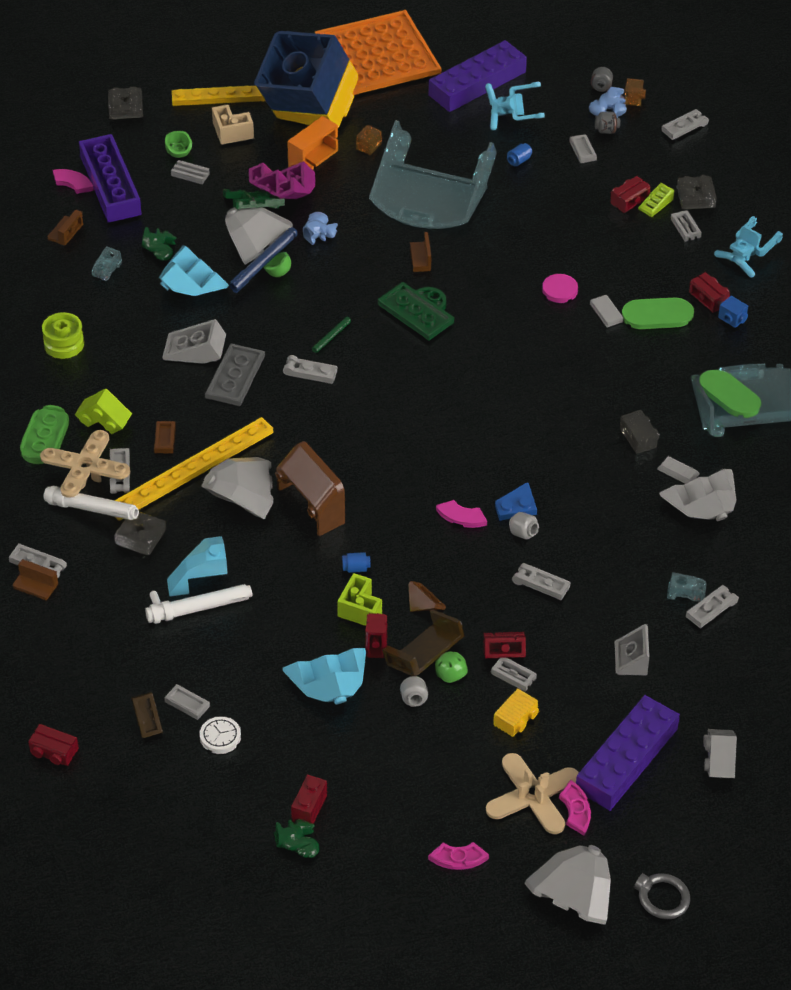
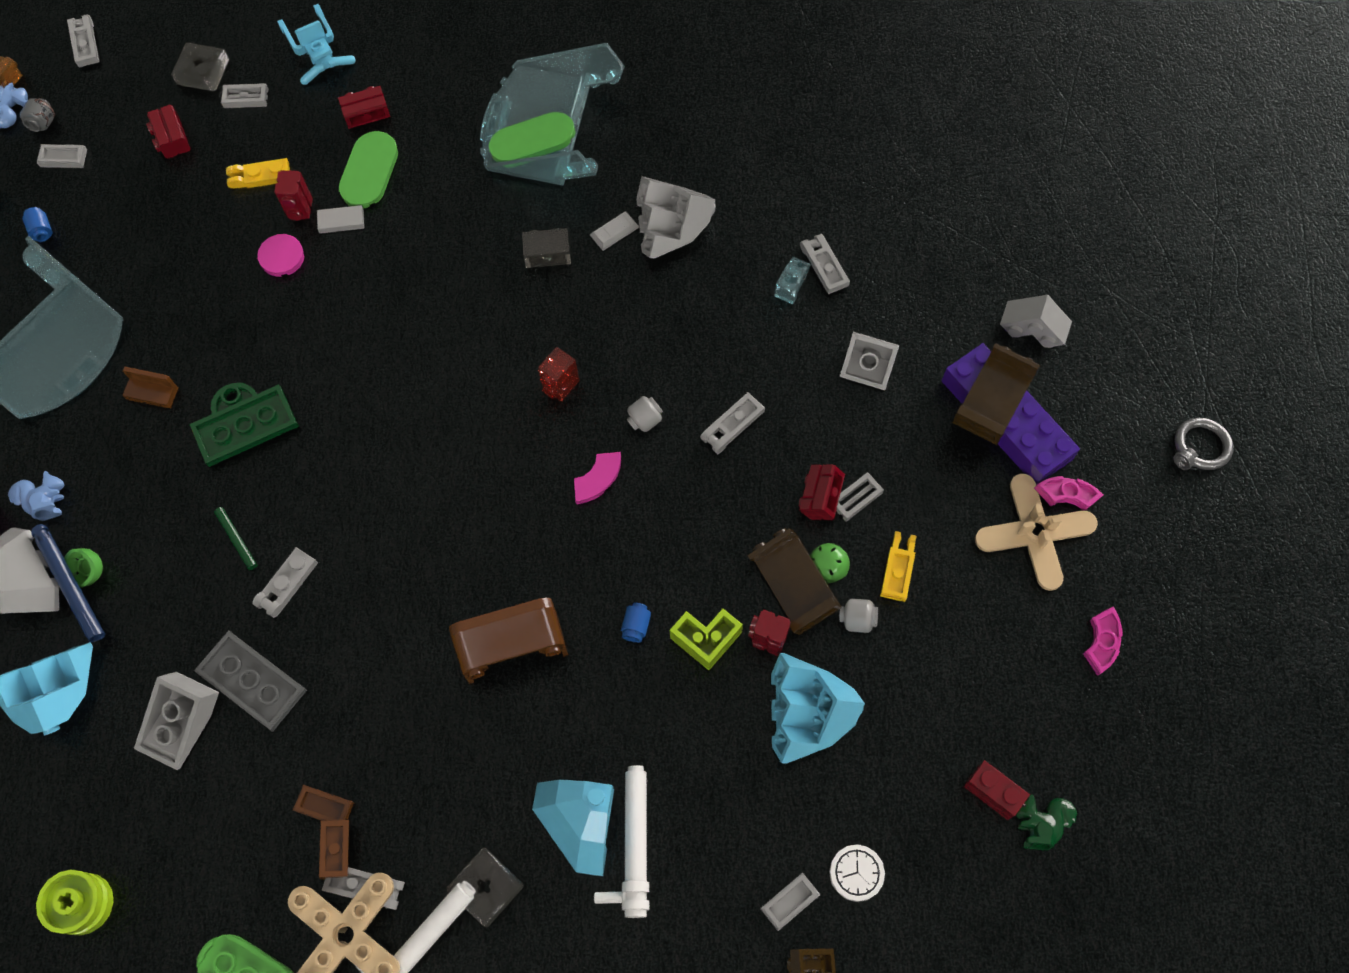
camera: 70 degrees left, 20 degrees up
lime brick [75,388,132,434] -> none
yellow plate [114,417,273,521] -> none
light grey brick [201,457,274,519] -> none
reddish brown slope [408,581,446,612] -> none
yellow brick [494,689,539,737] -> none
blue wing [495,483,537,521] -> none
light grey brick [525,845,611,924] -> none
lime slope [638,183,674,217] -> none
blue brick [718,296,748,328] -> none
none -> yellow hinge [226,158,290,189]
none -> dark red brick [274,170,313,221]
none -> reddish brown panel [319,820,349,881]
none -> clear red brick [538,347,579,402]
none -> yellow hinge [880,531,916,602]
none -> dark brown panel [952,343,1040,445]

